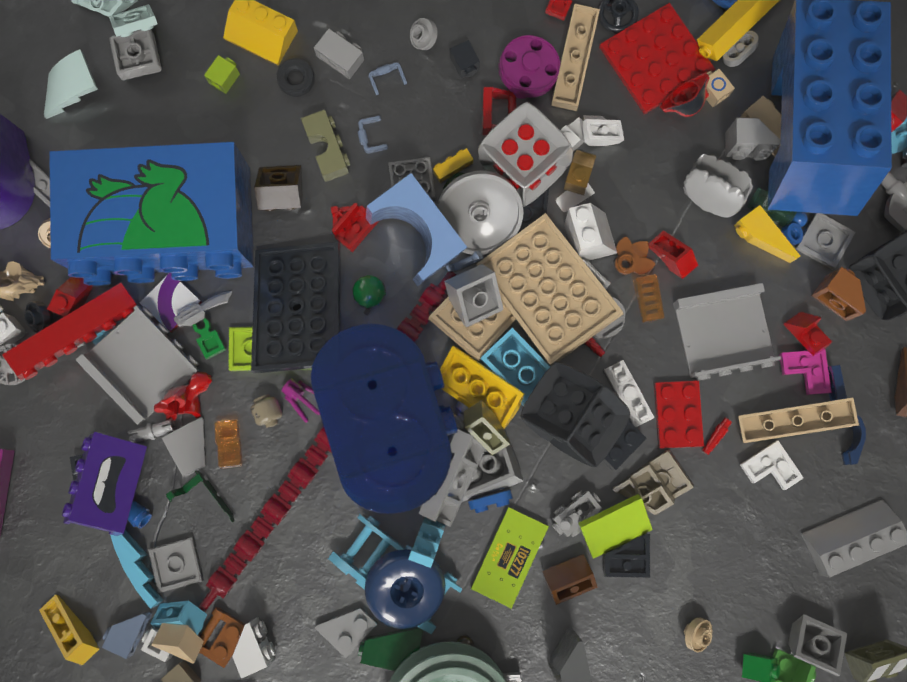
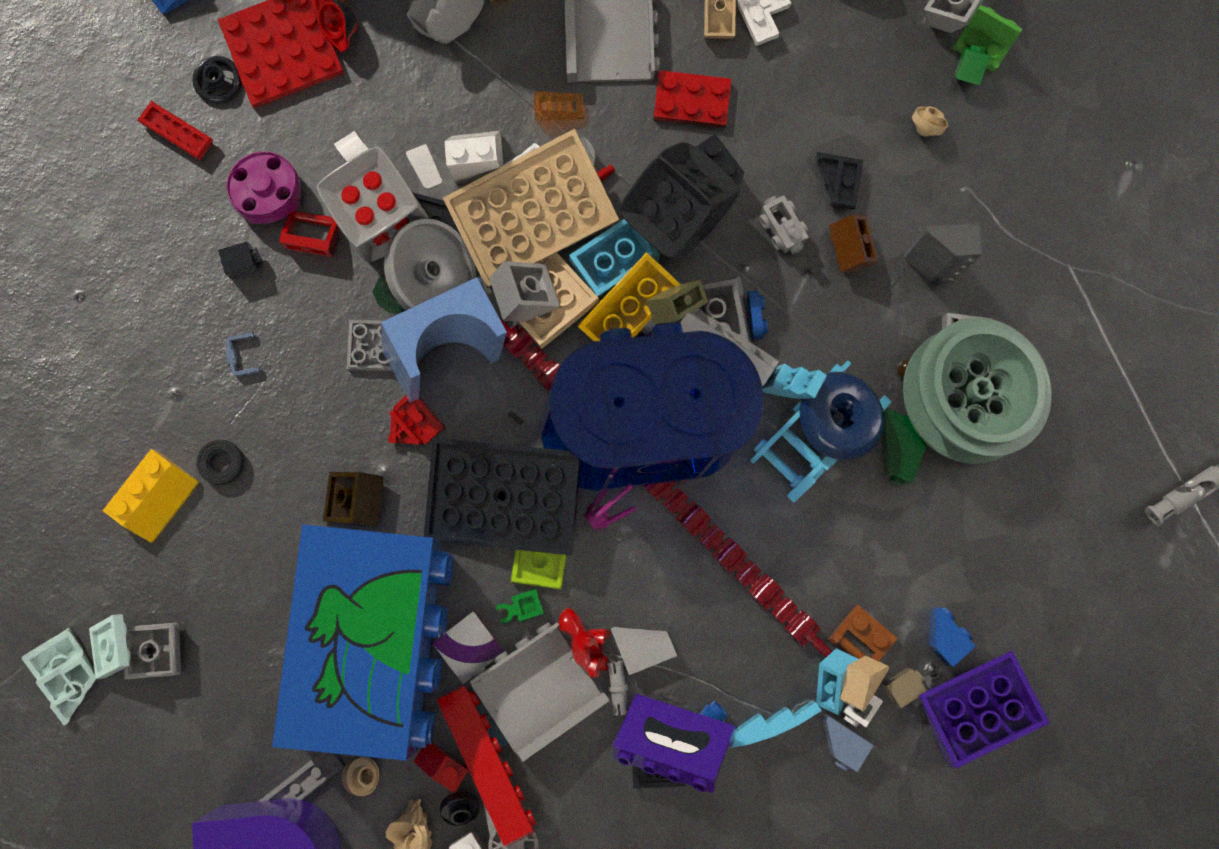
camera: 85 degrees left, 0 degrees up
yellow slope [39,594,100,665] -> none
light aqua slope [44,49,98,119] -> none
light grey tile [148,537,204,593] -> none
dark green piece [166,470,235,522] -> none
light grey piece [174,291,232,327] -> none
lime brick [204,55,240,94] -> none
clear orange slope [215,420,242,469] -> none
white slope [232,617,276,678] -> none
dark tan head [250,394,283,429] -> none
olive arch [301,110,350,182] -> none
light grey brick [314,29,364,80] -> none
light grey wing [315,608,377,658] -> none
green hair [352,275,386,308] -> none
sand blue piece [358,116,388,154] -> none
light grey plate [410,18,437,50] -> none
yellow piece [433,148,474,183] -> none
lime tile [471,507,549,609] -> none
tan piece [551,4,600,111] -> none
pearl gold slope [564,150,596,195] -> none
lime tile [578,494,653,559] -> none
white slope [582,115,624,146] -> none
white plate [603,360,654,427] -> none
dark tan slope [613,449,694,515] -> none
dark orange plate [615,237,655,275] -> none
red arch [648,231,698,279] -> none
red animal [703,417,732,455] -> none

